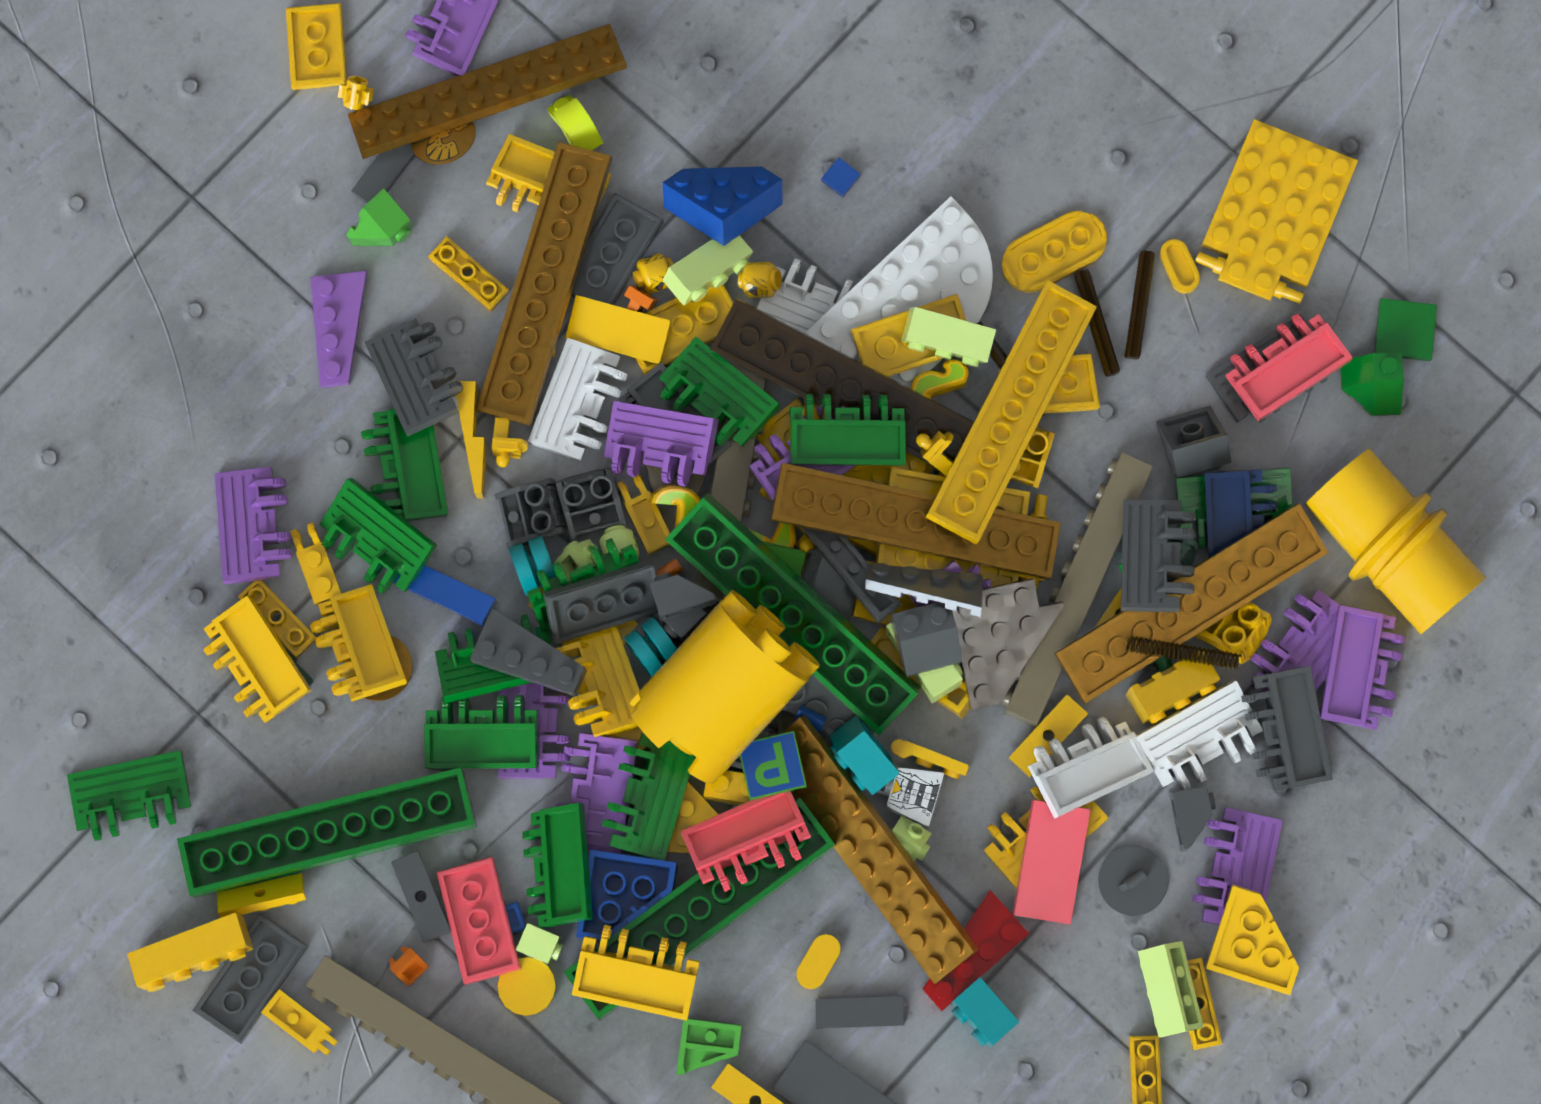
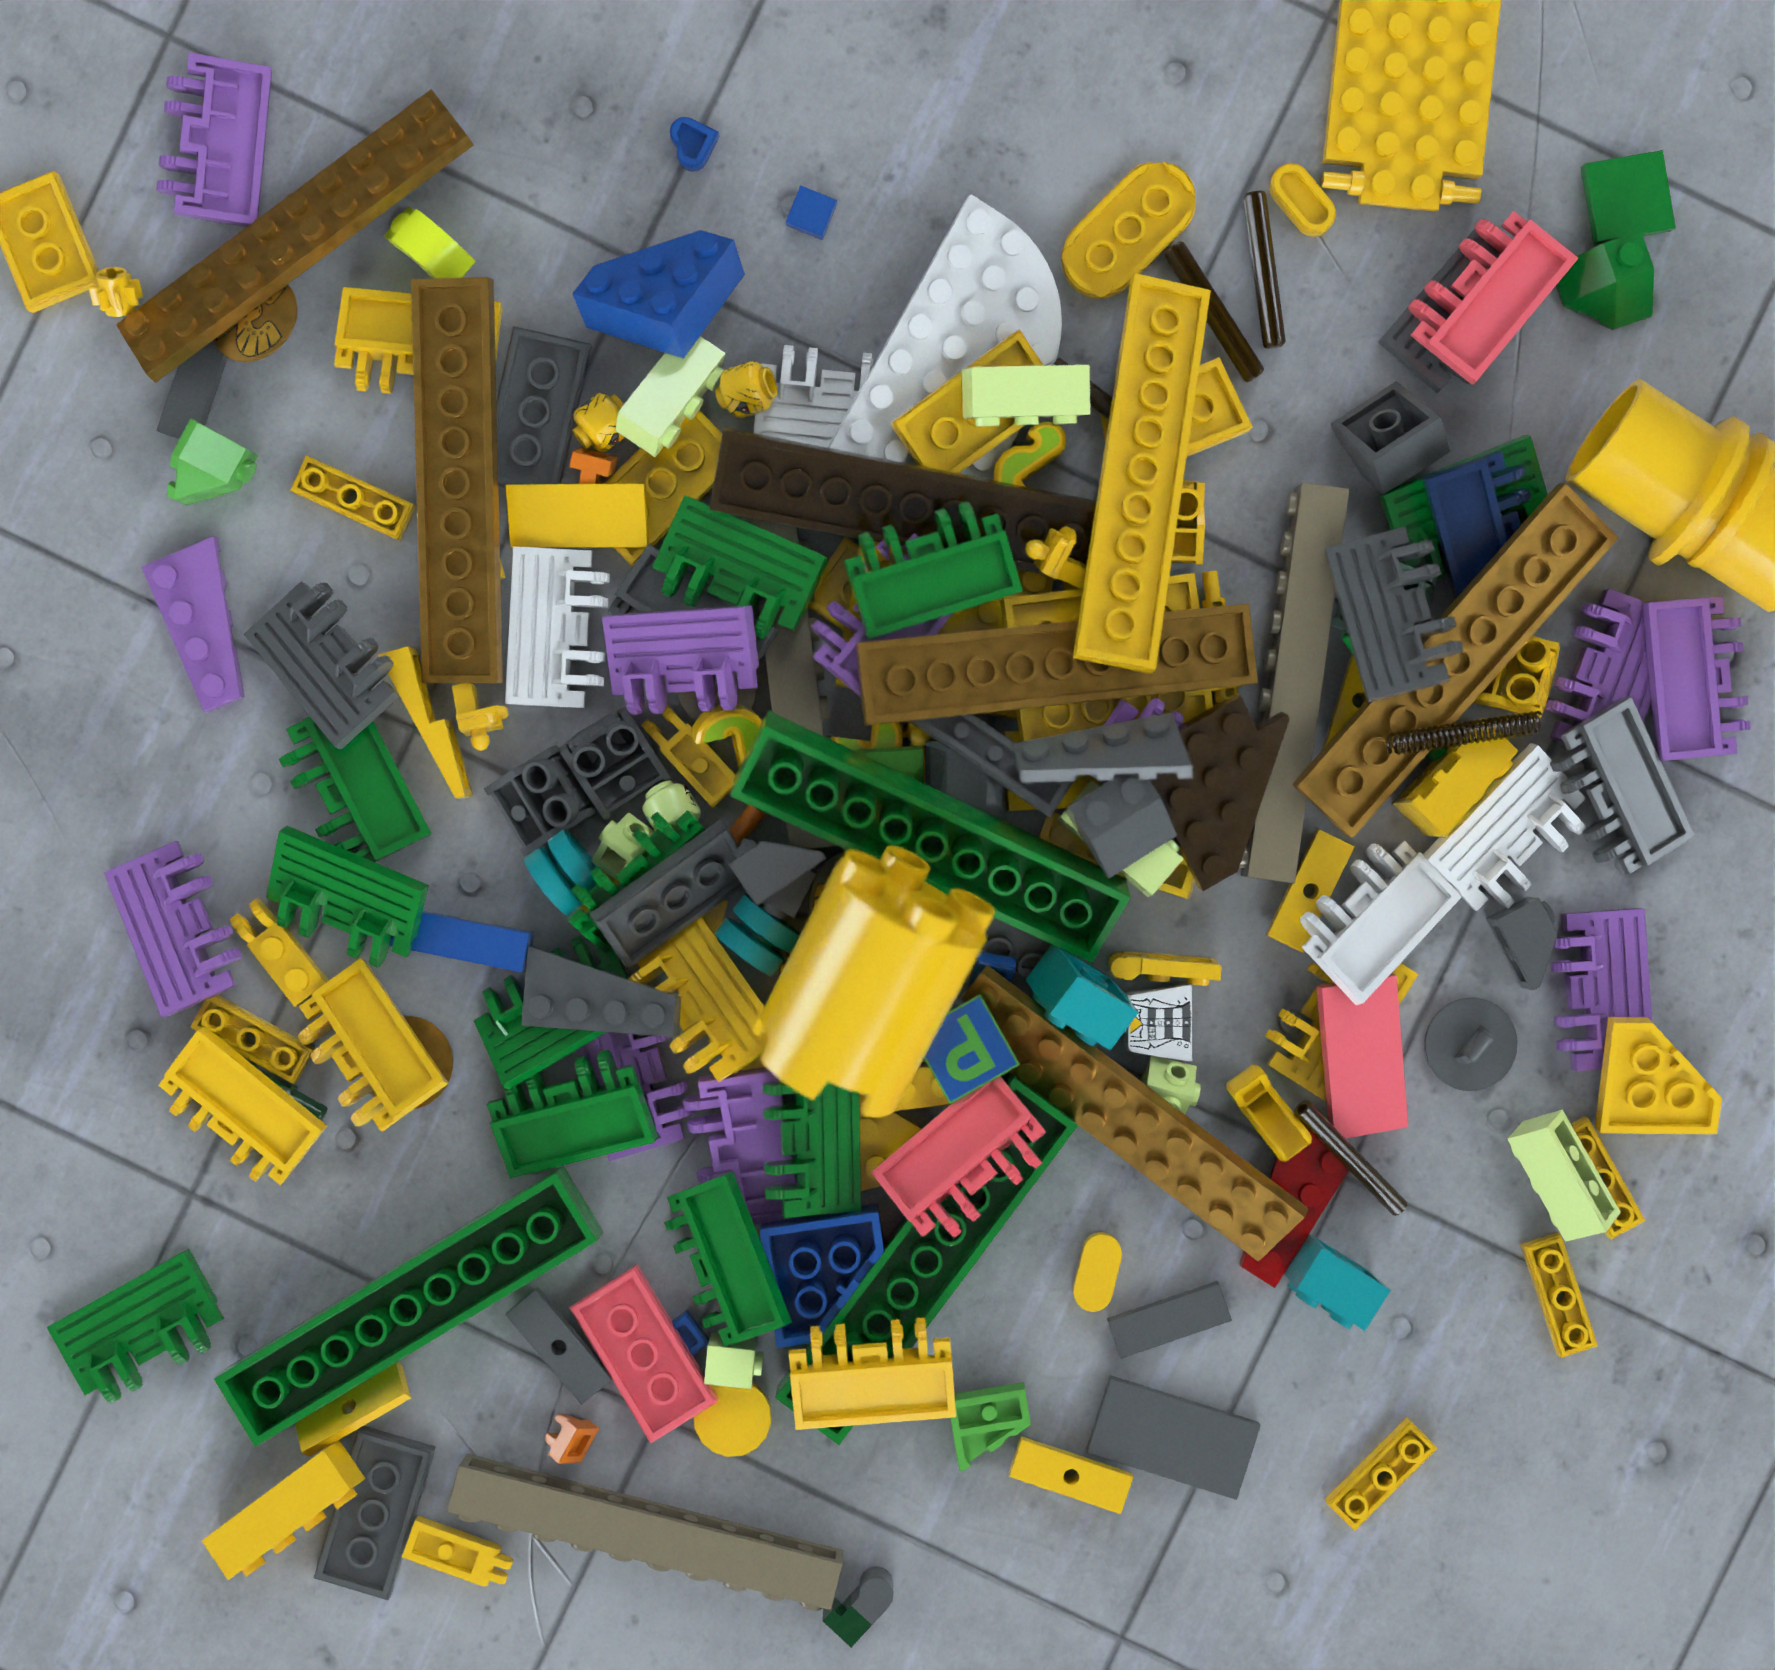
camera: 15 degrees left, 10 degrees up
none -> blue tile [670,117,720,172]
none -> yellow animal [1226,1064,1312,1162]
none -> dark brown piece [1294,1100,1407,1216]

